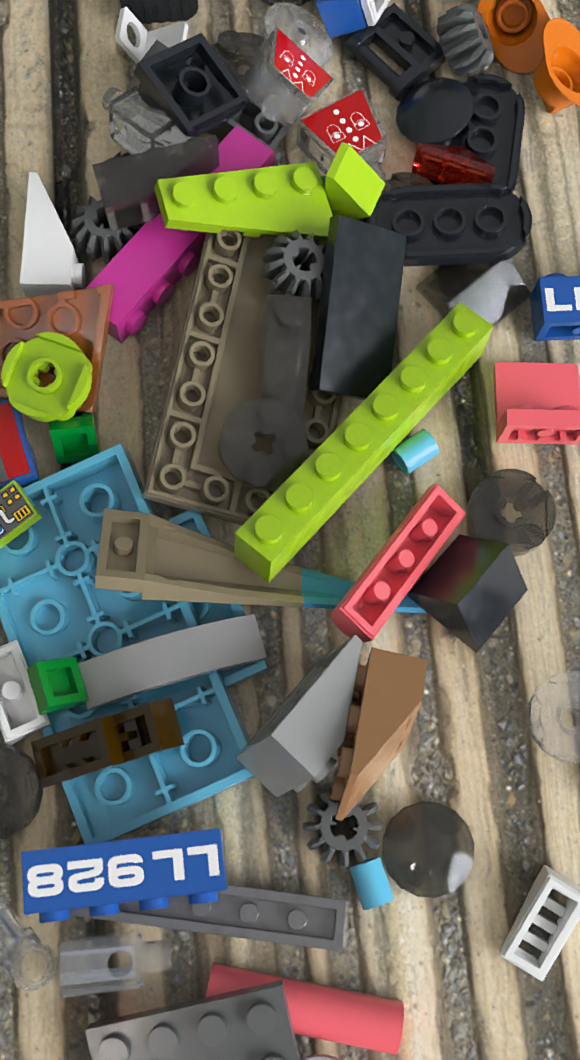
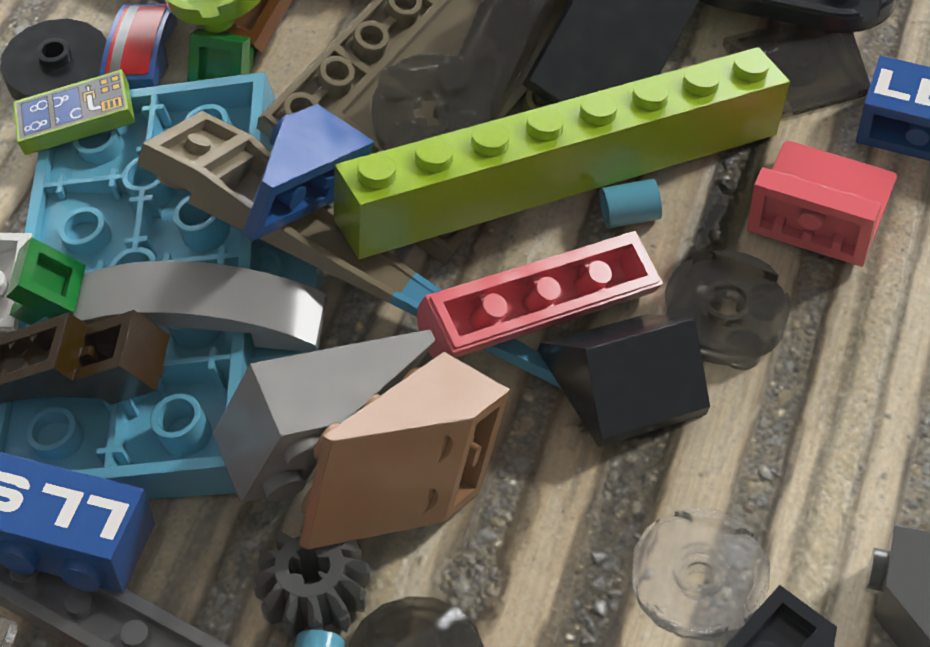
camera: 30 degrees right, 20 degrees down
none -> slope [242,104,375,241]

